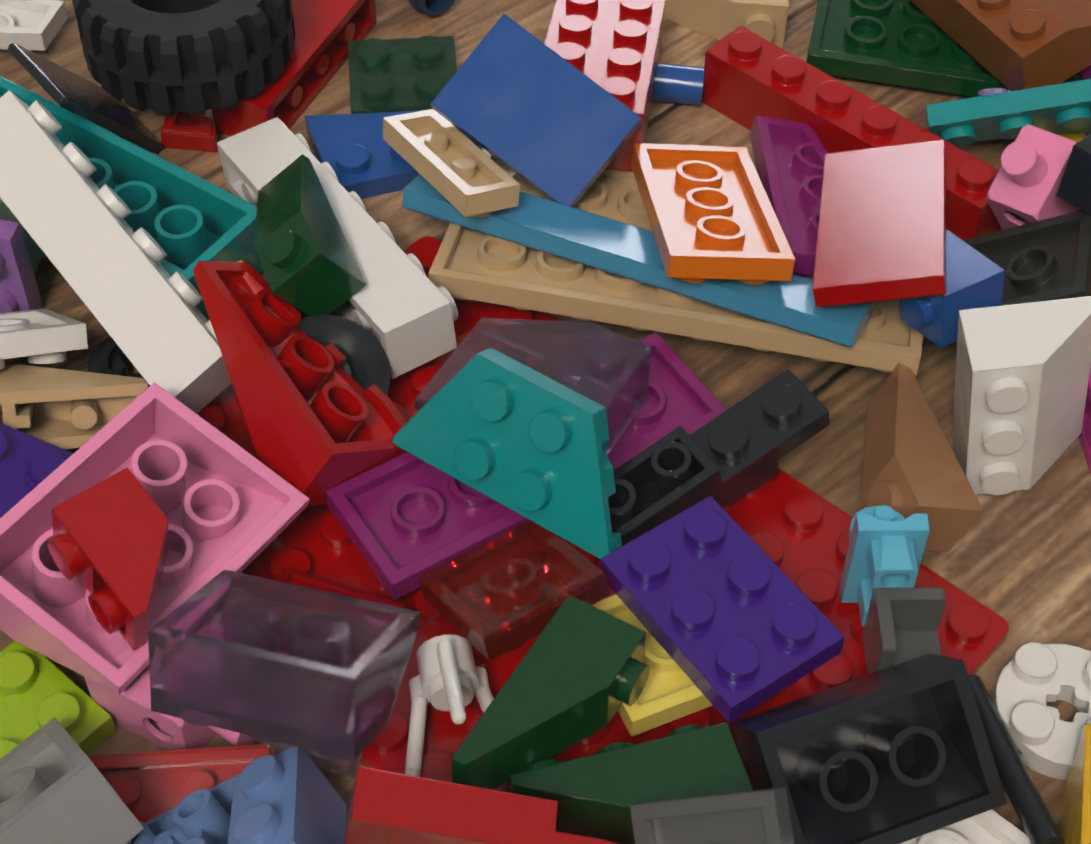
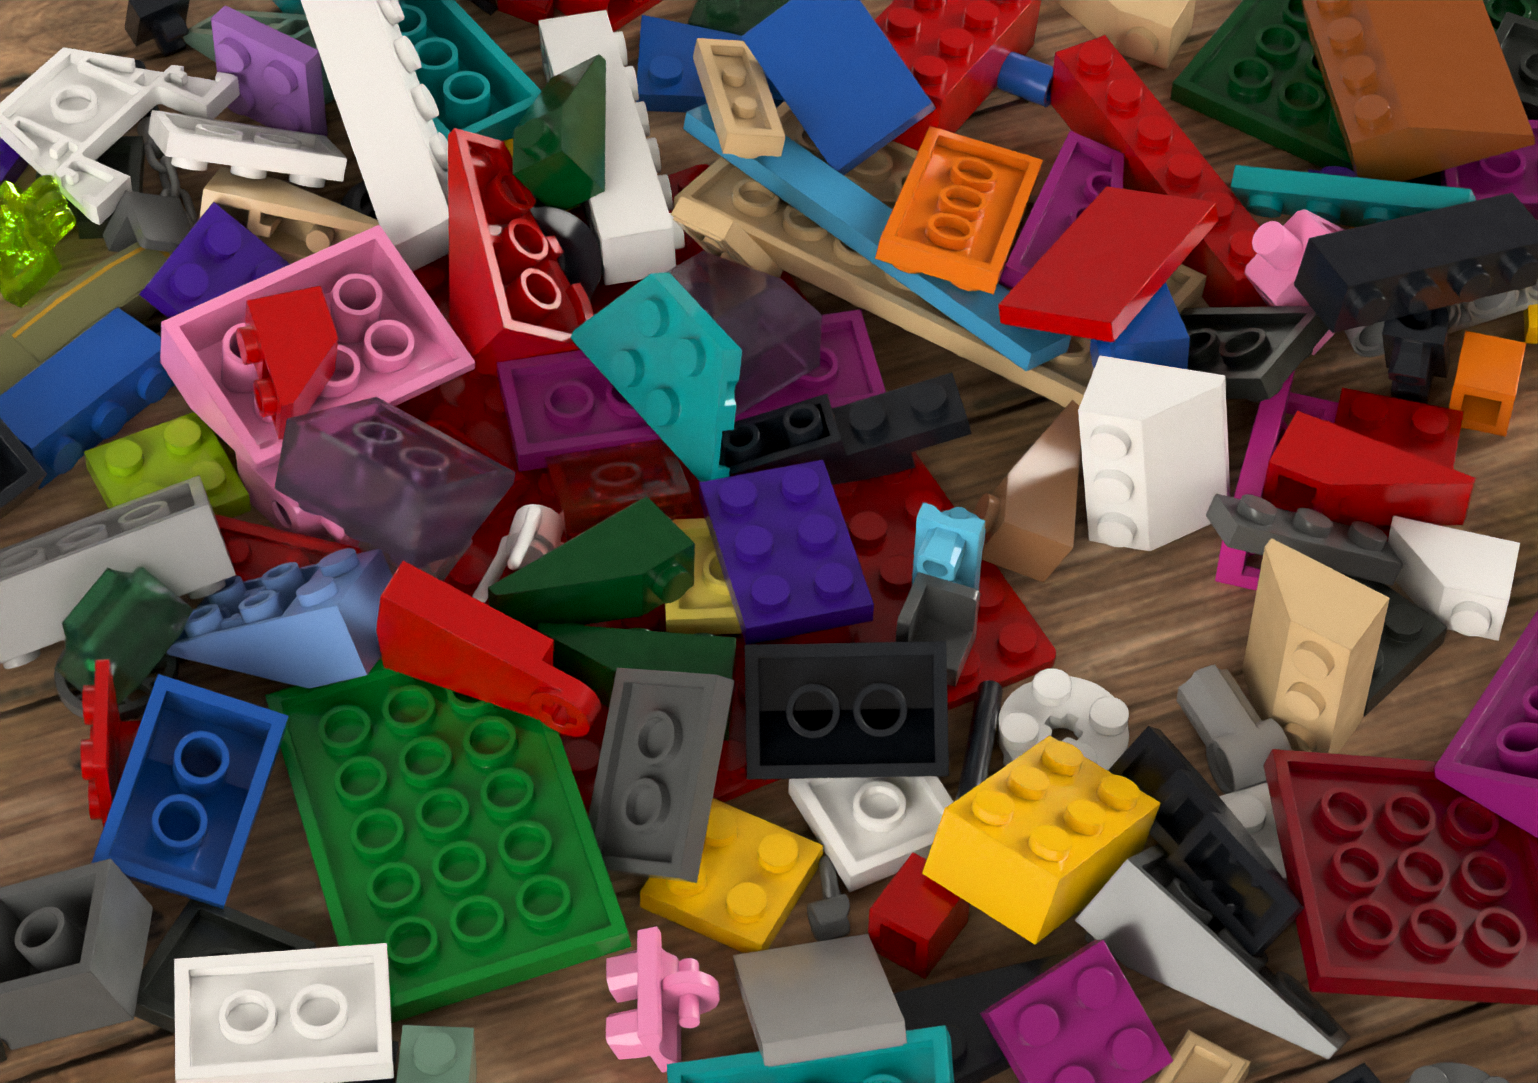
camera: 20 degrees right, 0 degrees up
none -> tan tile [671,196,783,290]

